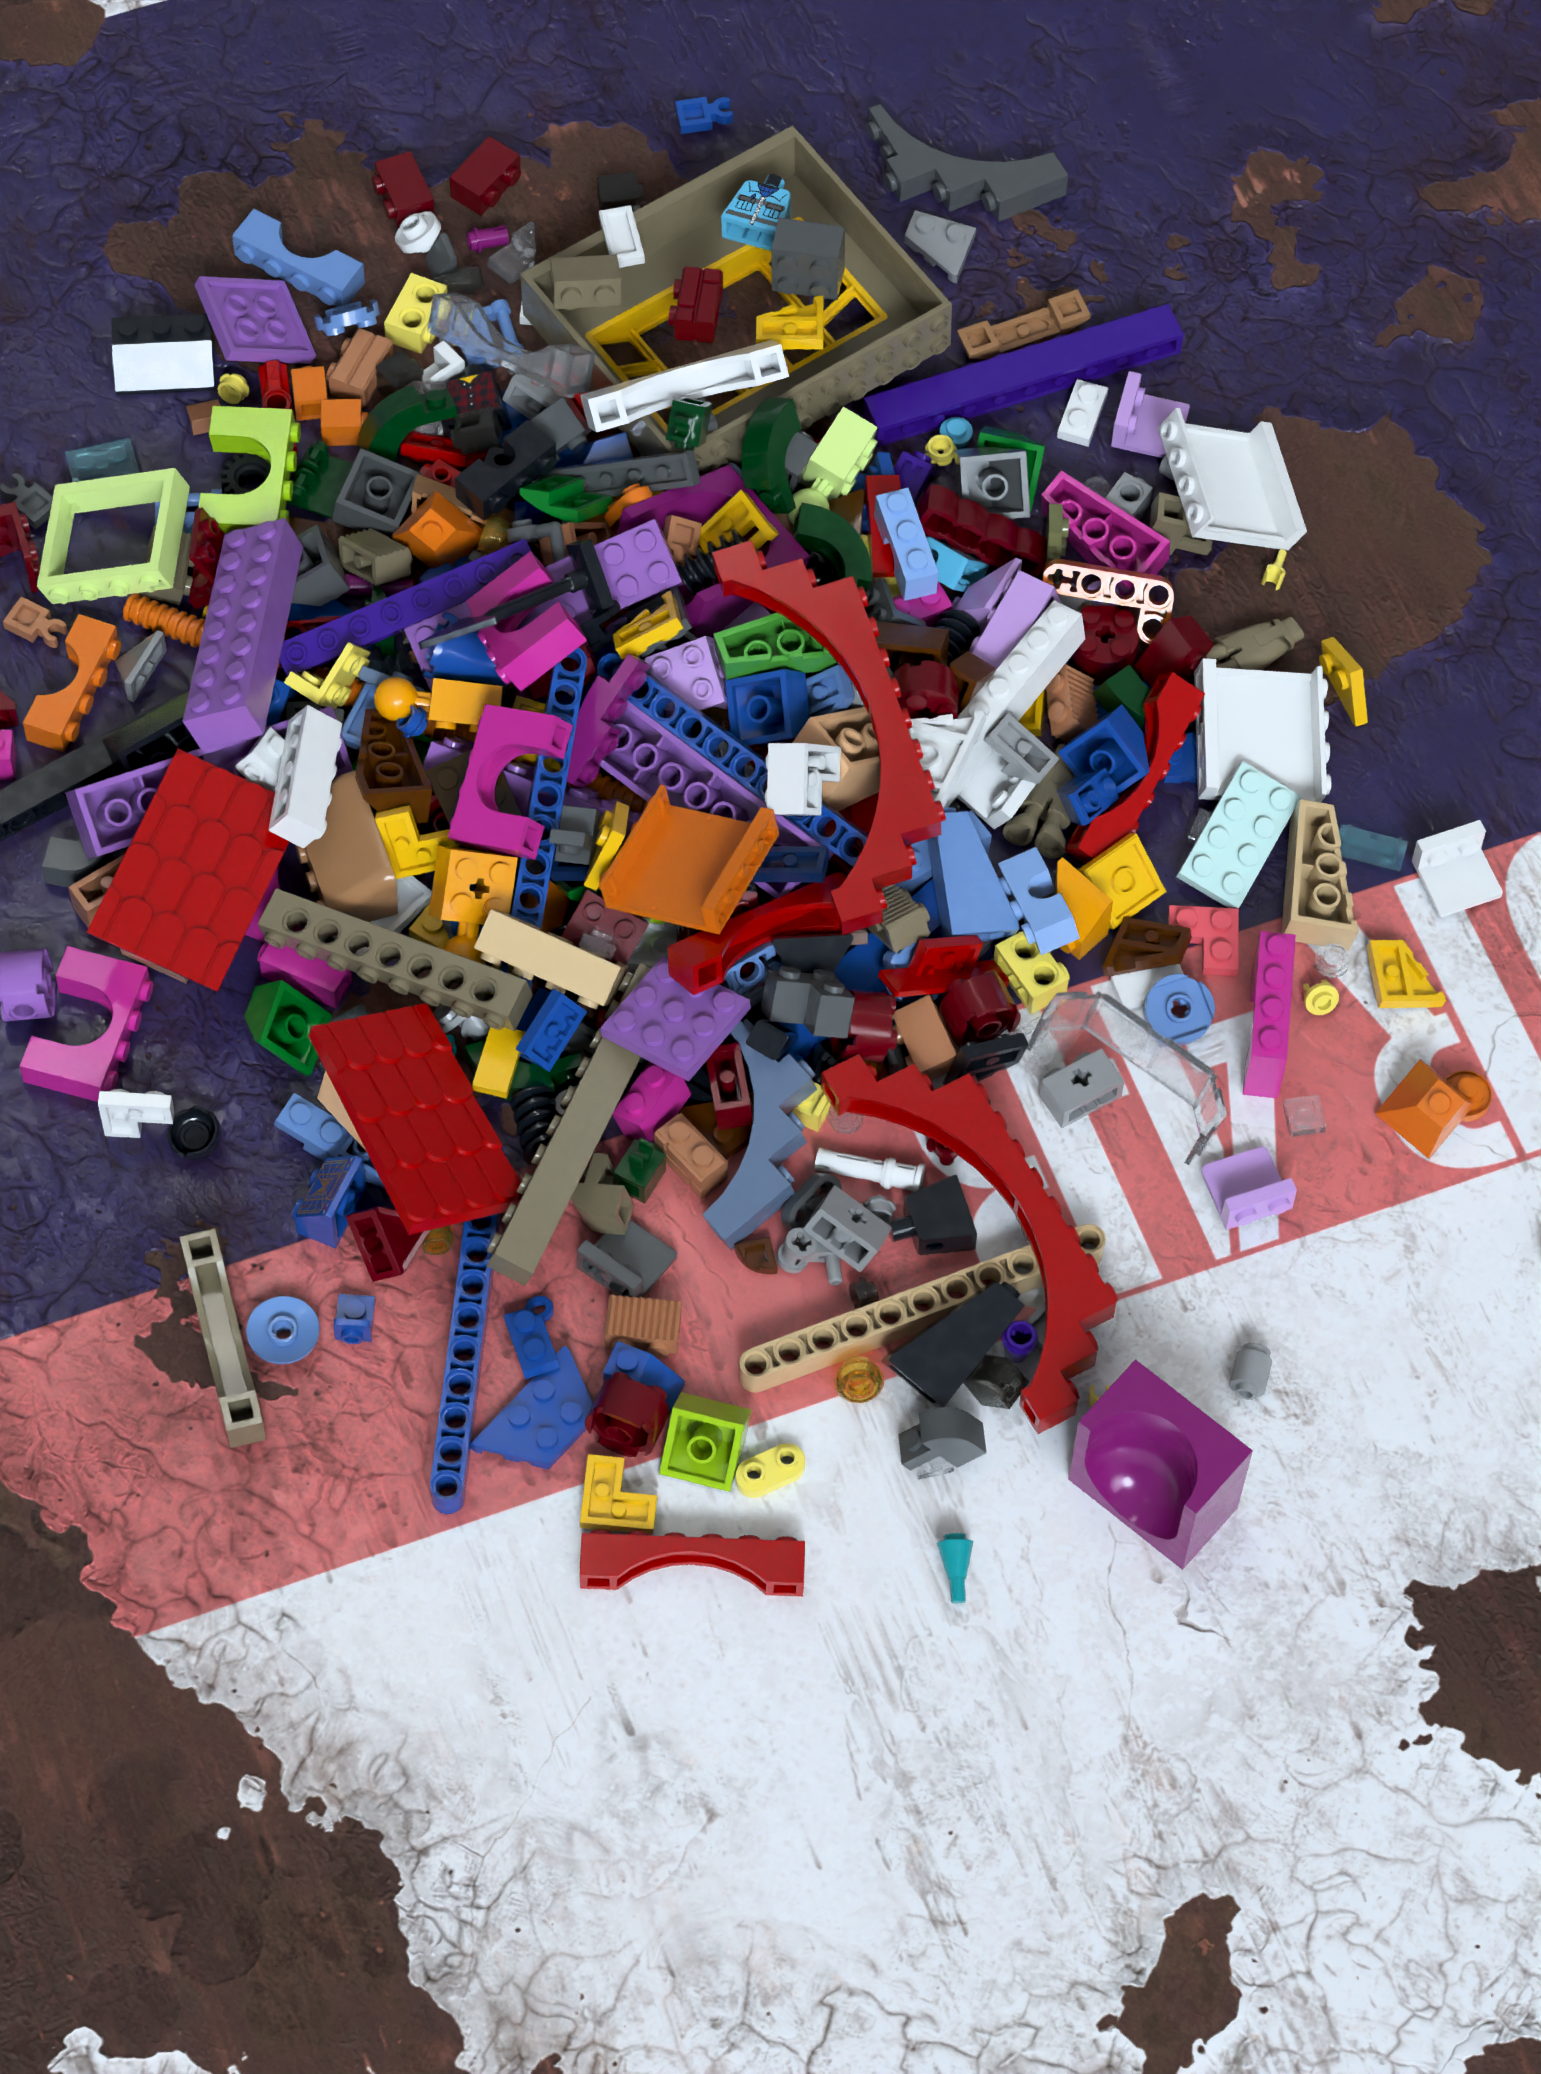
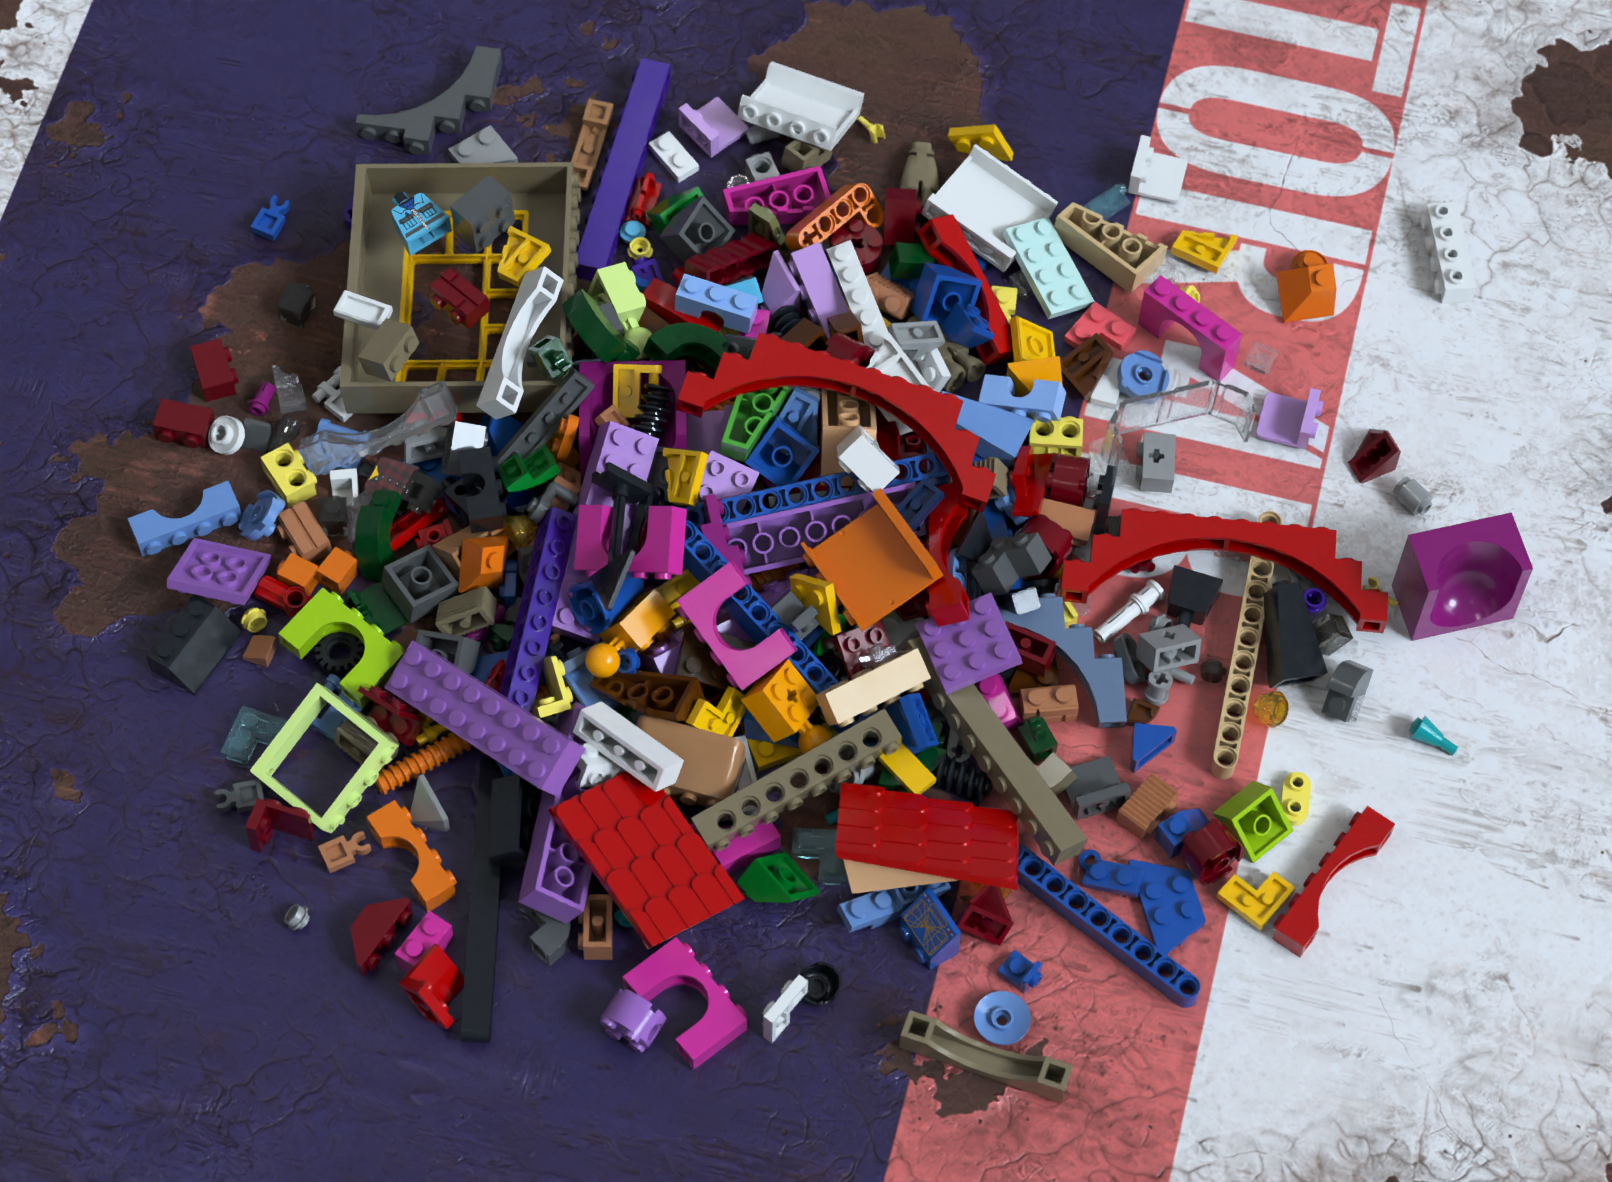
camera: 55 degrees left, 0 degrees up
none -> red hinge [624,172,662,226]
none -> light yellow plate [992,286,1018,324]
none -> blue slope [1130,723,1177,773]
none -> dark red slope [1348,429,1401,483]

